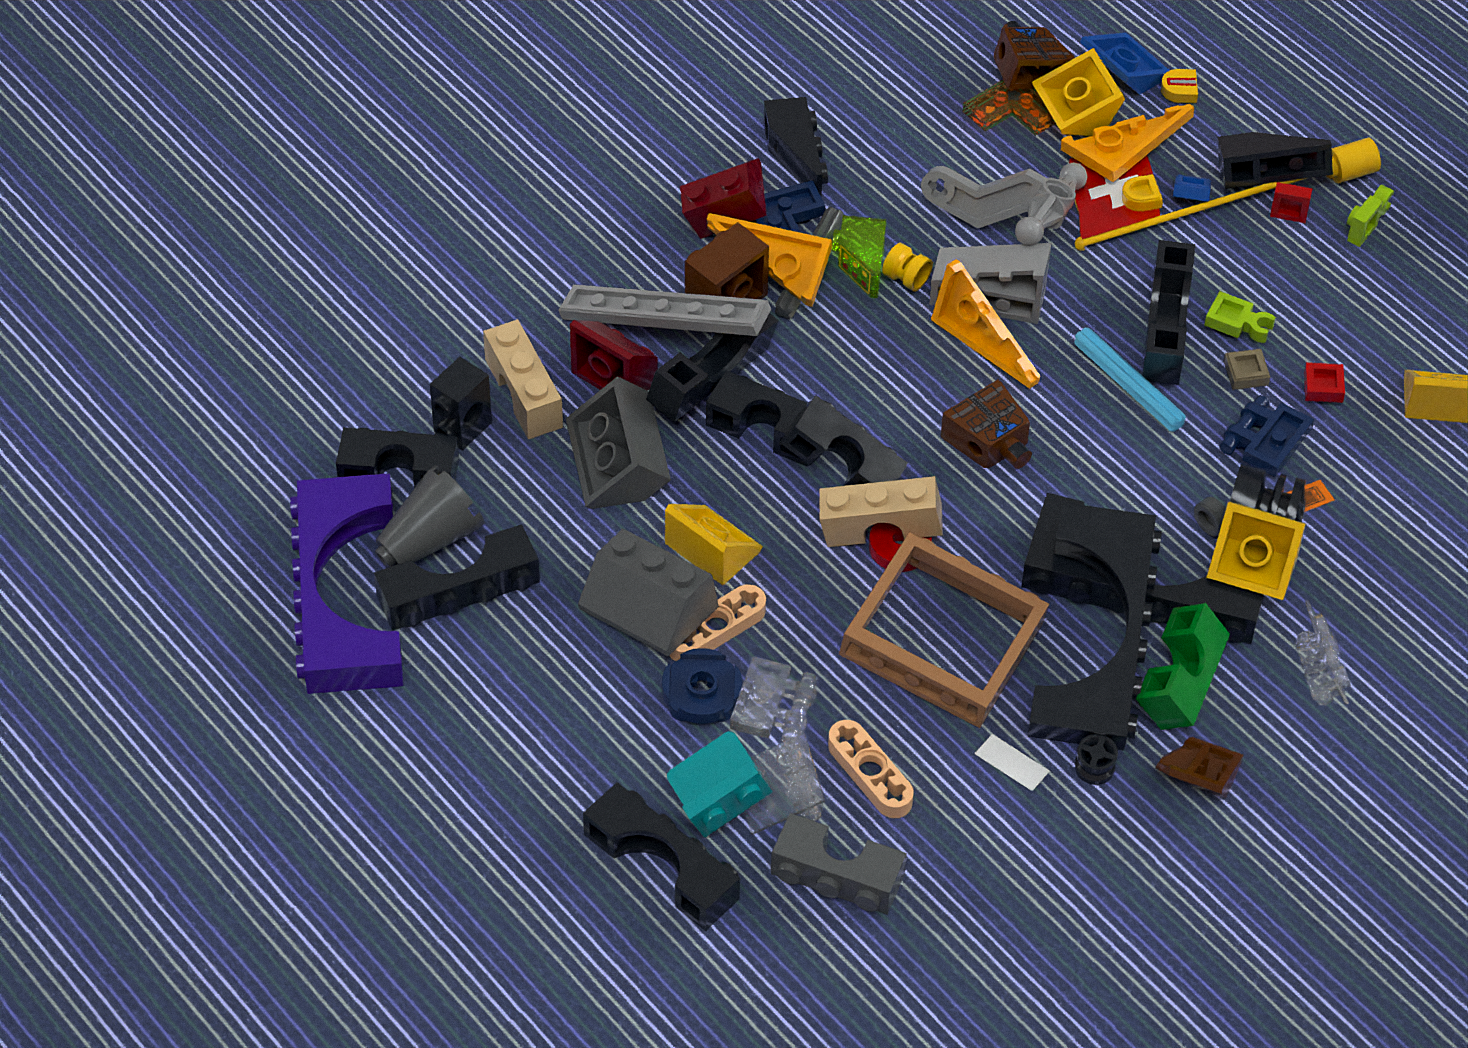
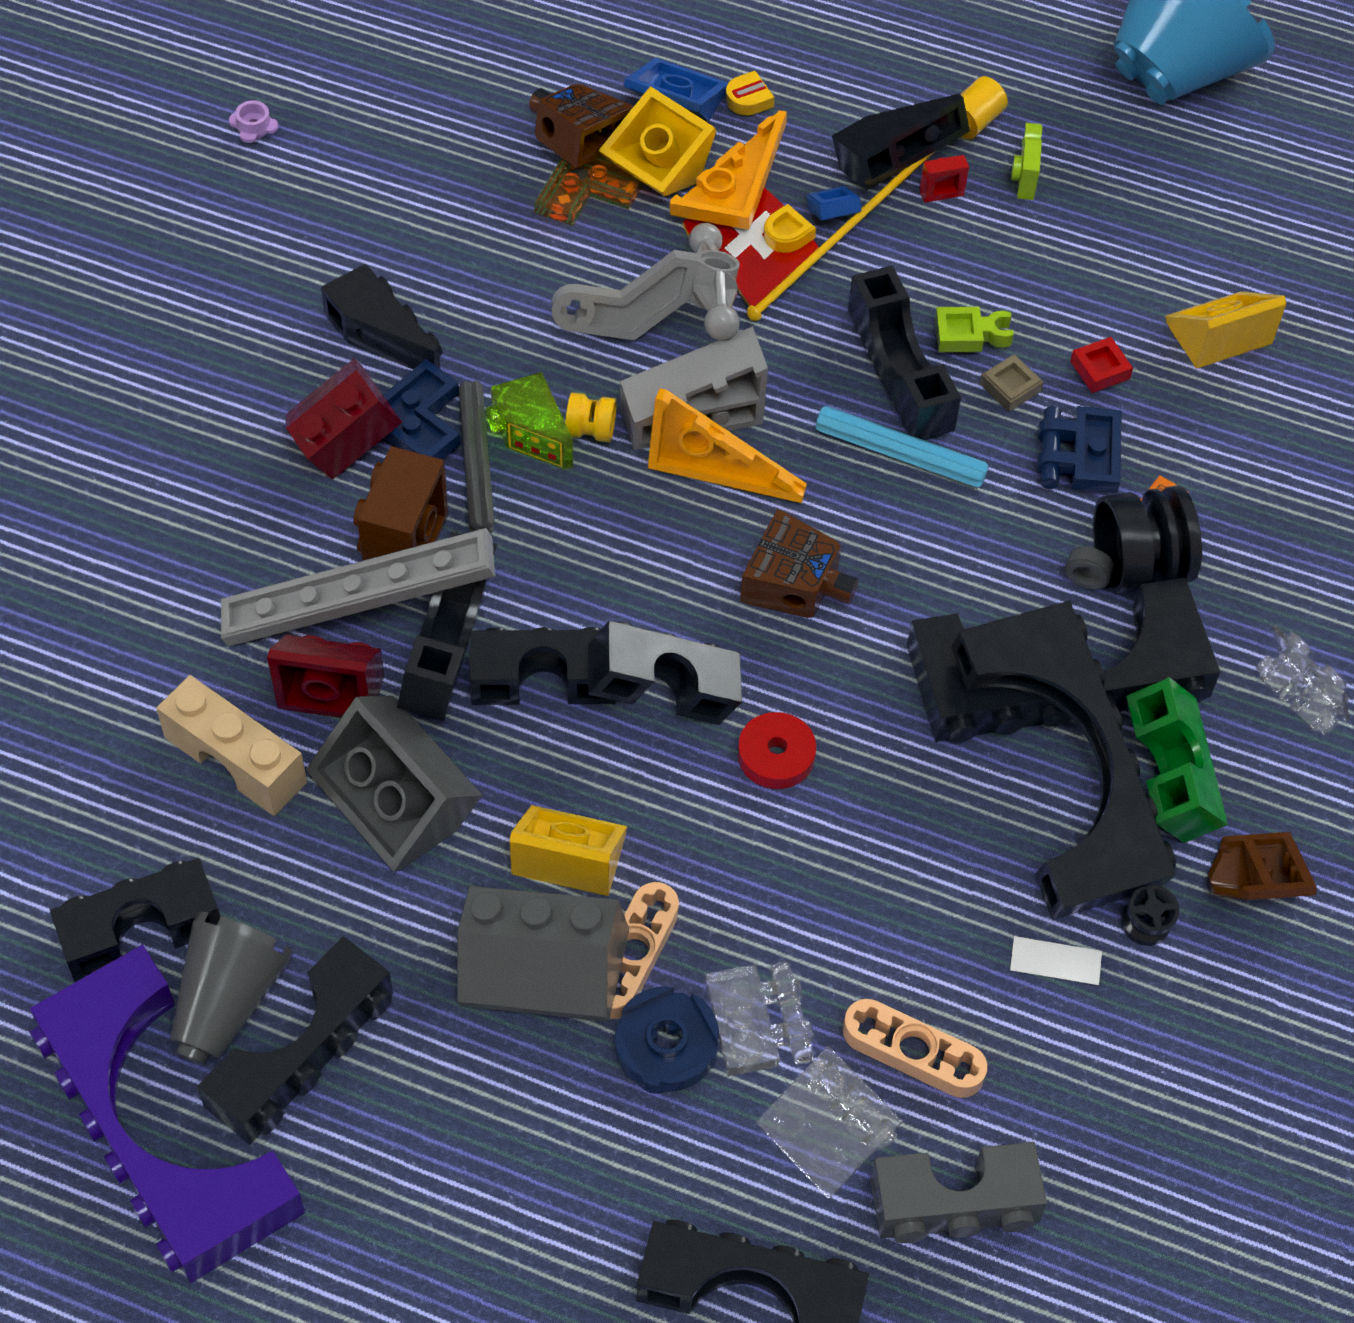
camera: 30 degrees left, 5 degrees up
black brick [429,356,492,451] -> none
teal bracket [667,731,773,838] -> none
light orange wing [707,213,832,307] -> none
tan arch [820,476,943,547] -> none
medium nougat window [839,532,1049,728] -> none
yellow slope [1206,501,1306,600] -> none

